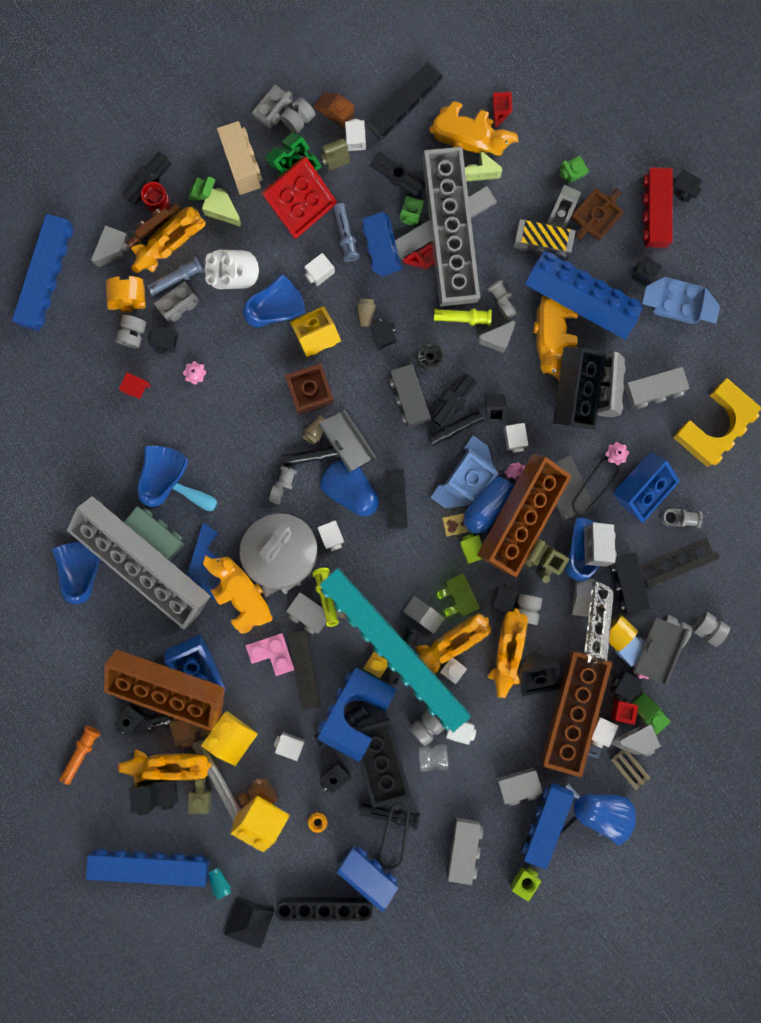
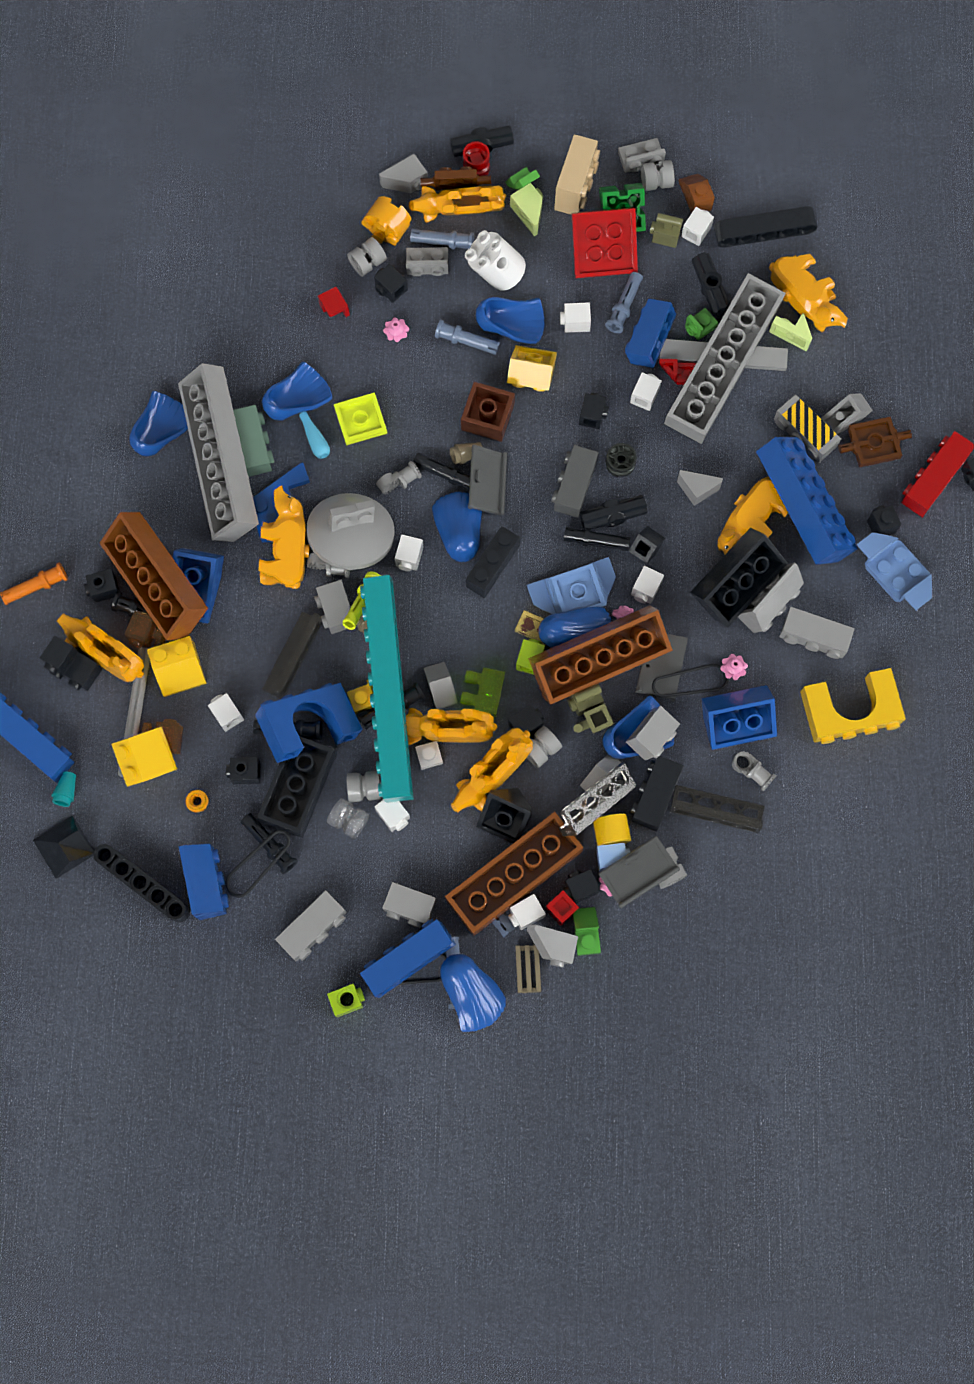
camera: 40 degrees right, 10 degrees down
blue brick [12,214,73,332] -> none
olive brick [188,778,212,814] -> none
bright pink plate [246,633,295,676] -> none
dark tan cone [357,299,376,327] -> none
neon yellow pin [434,309,492,327] -> none
light grey connector [488,279,516,320] -> none
red slope [492,92,512,128] -> none
bright green bracket [559,155,589,184] -> none
light grey wheel [692,611,730,647] -> none
none -> neon yellow plate [334,392,387,446]
none -> sand blue pin [435,319,500,355]
none -> white brick [630,373,662,411]

